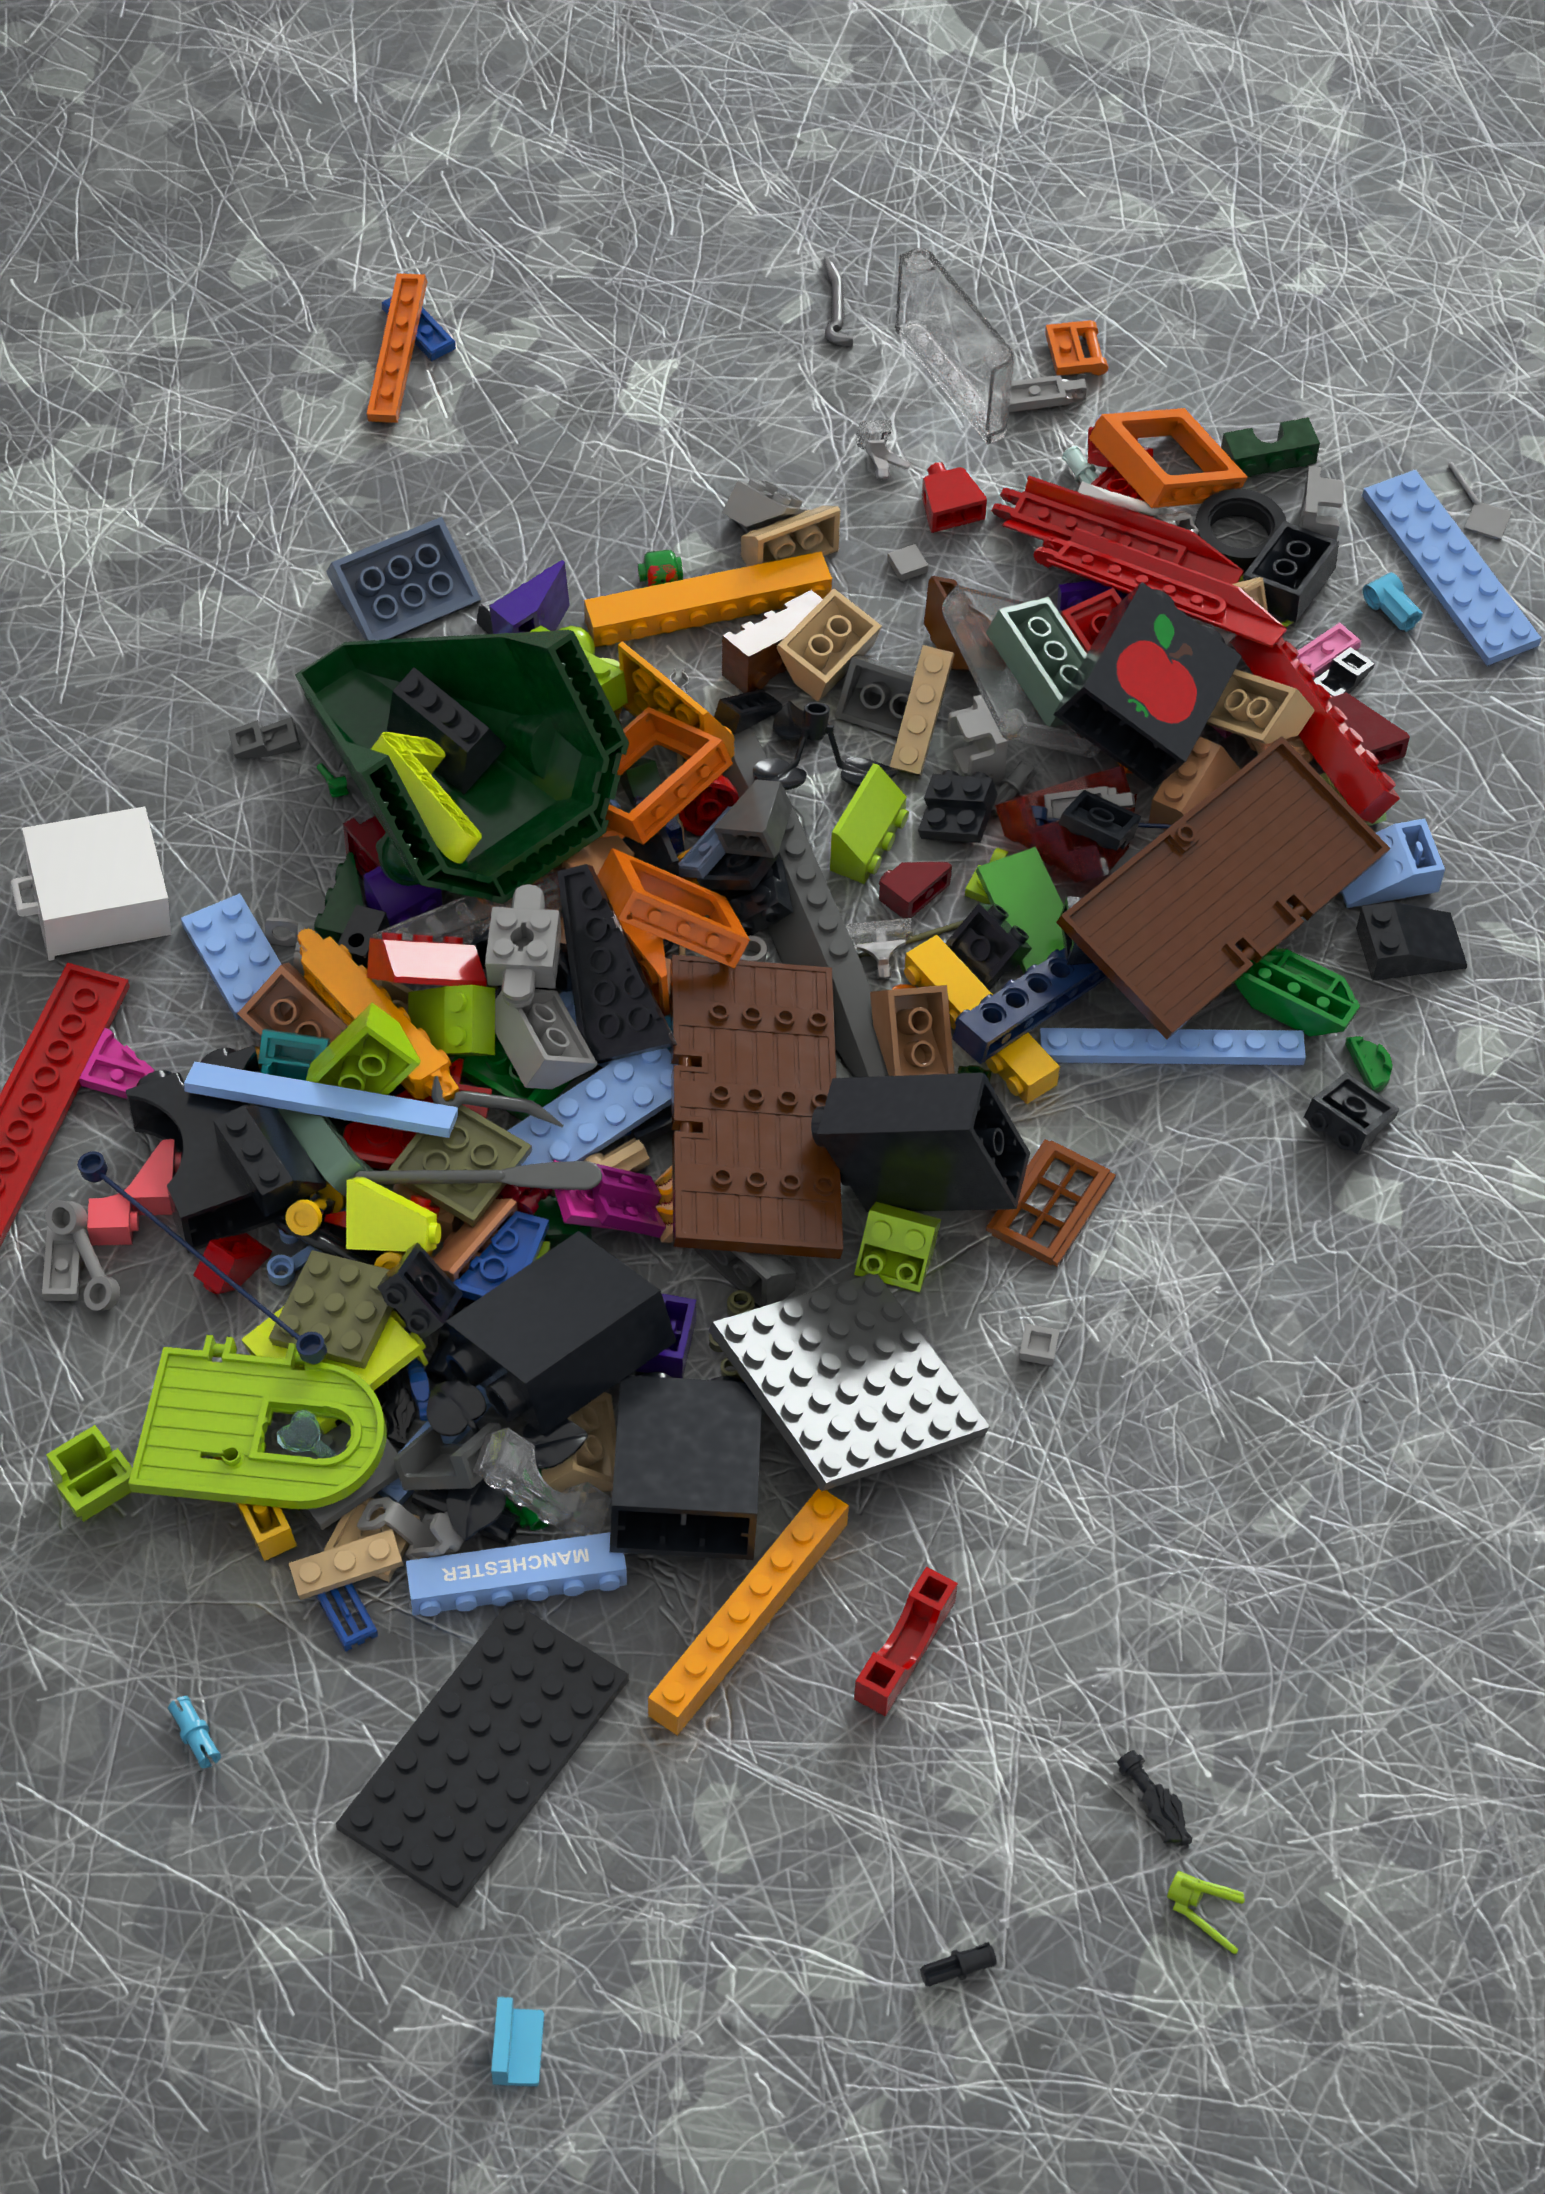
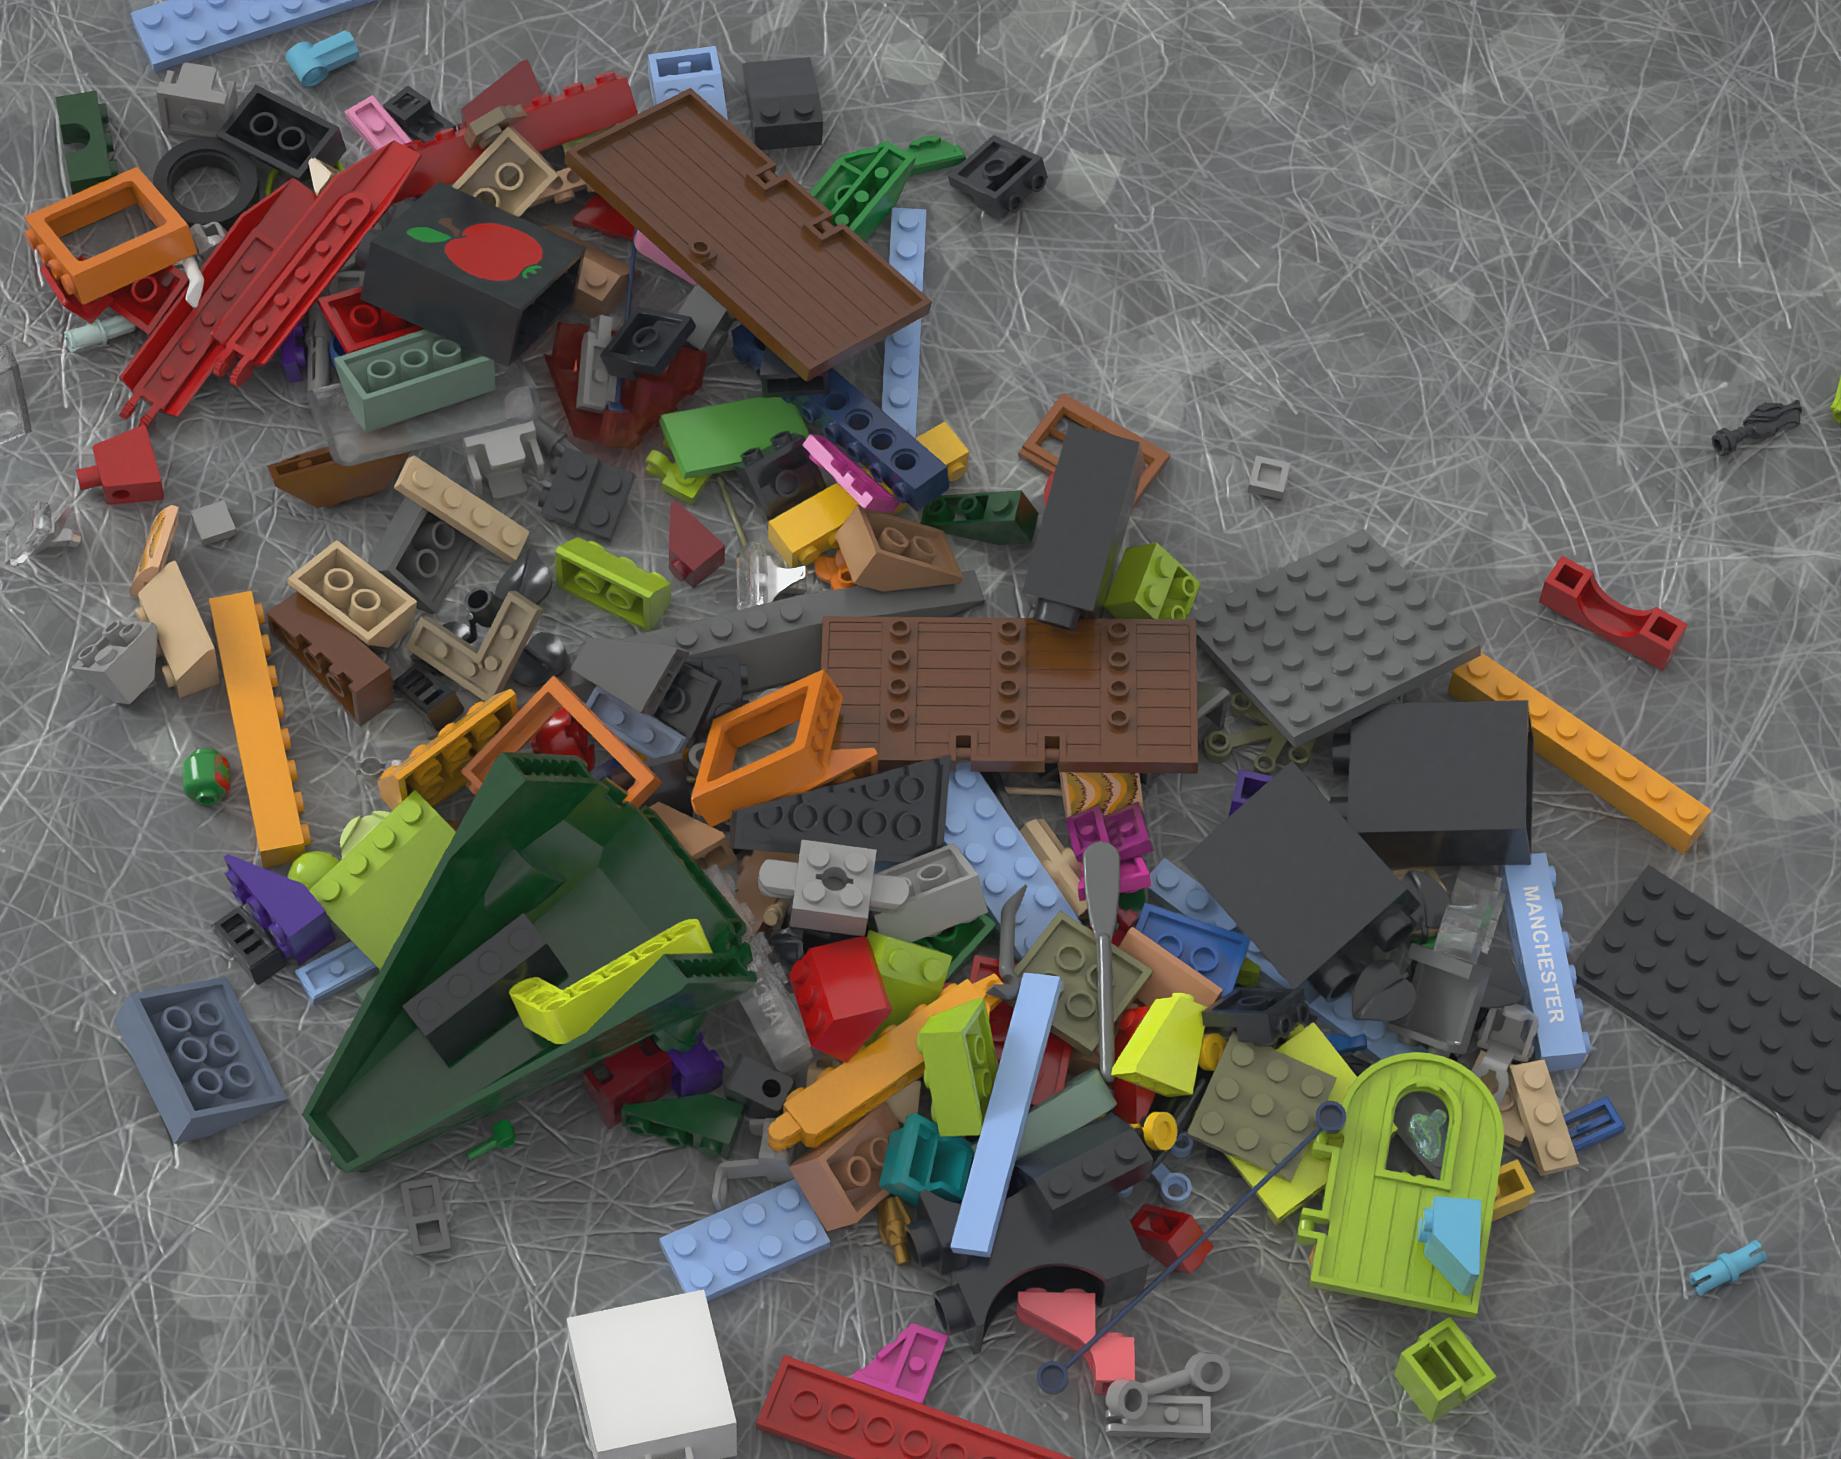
camera: 90 degrees left, 5 degrees up
none -> light nougat slope [130,505,179,597]
none -> dark tan plate [405,591,544,701]
none -> dark tan wing [463,104,528,150]
none -> dark pink wing [803,434,901,513]
none -> medium azure slope [1417,1196,1481,1295]

